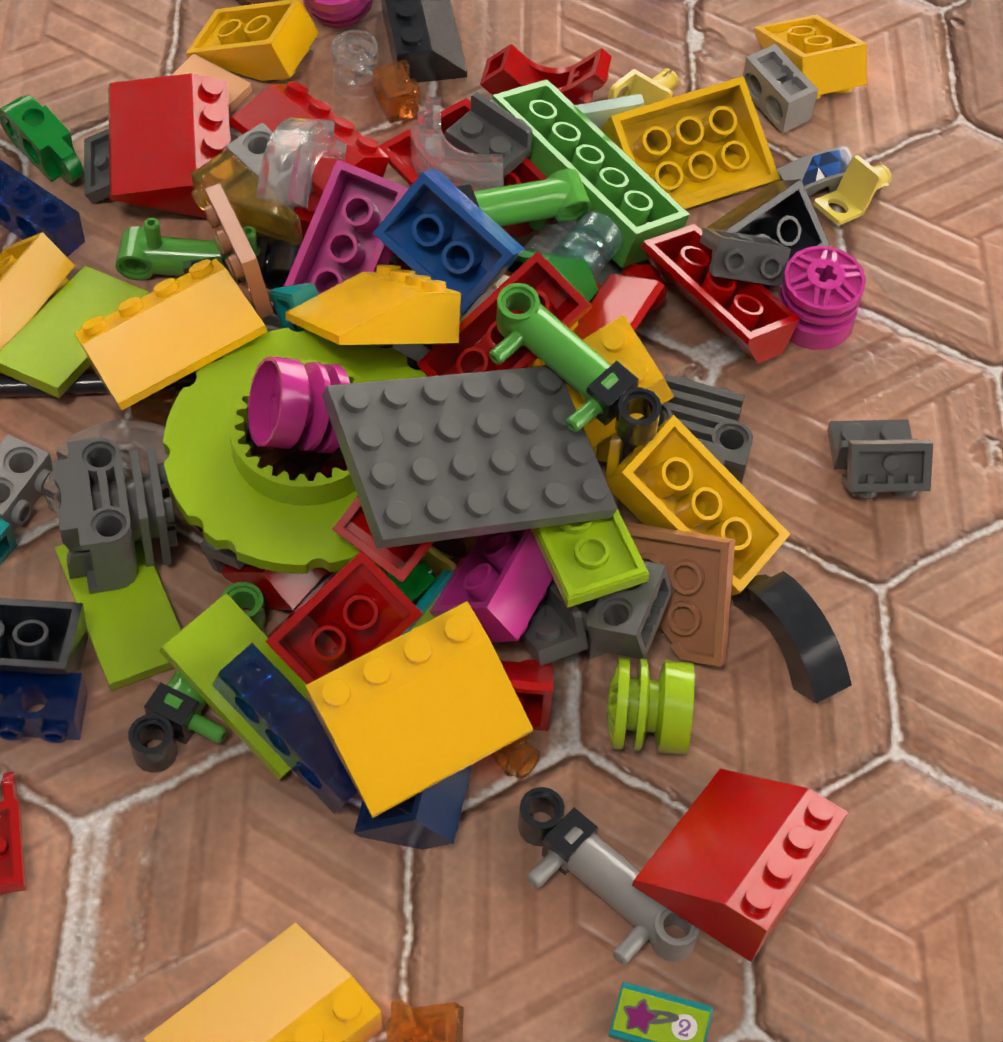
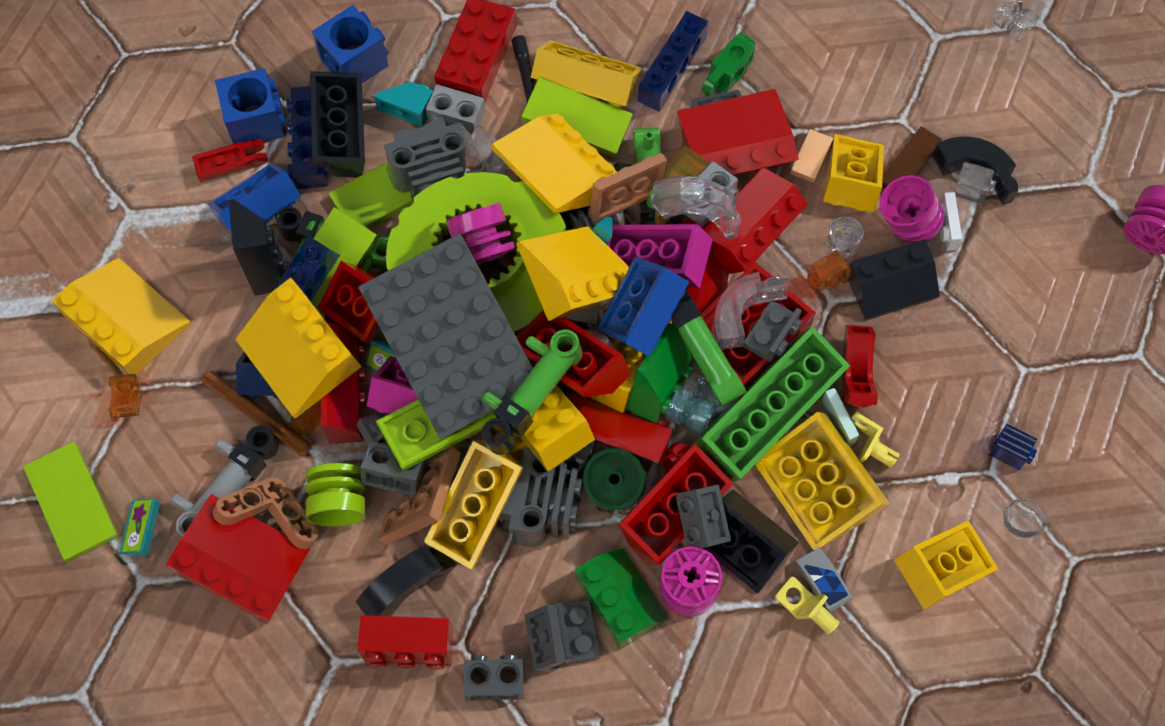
camera: 85 degrees right, 10 degrees up
light grey brick [743,44,818,133] -> none
none -> dark orange axle [201,371,312,456]
none -> blue slope [207,163,301,236]
none -> nougat beam [213,477,318,549]
none -> black slope [228,199,289,296]
none -> red brick [357,615,454,670]
none -> dark grey brick [464,655,524,701]
none -> green slope [575,548,668,650]
none -> dark green wheel [583,448,647,510]

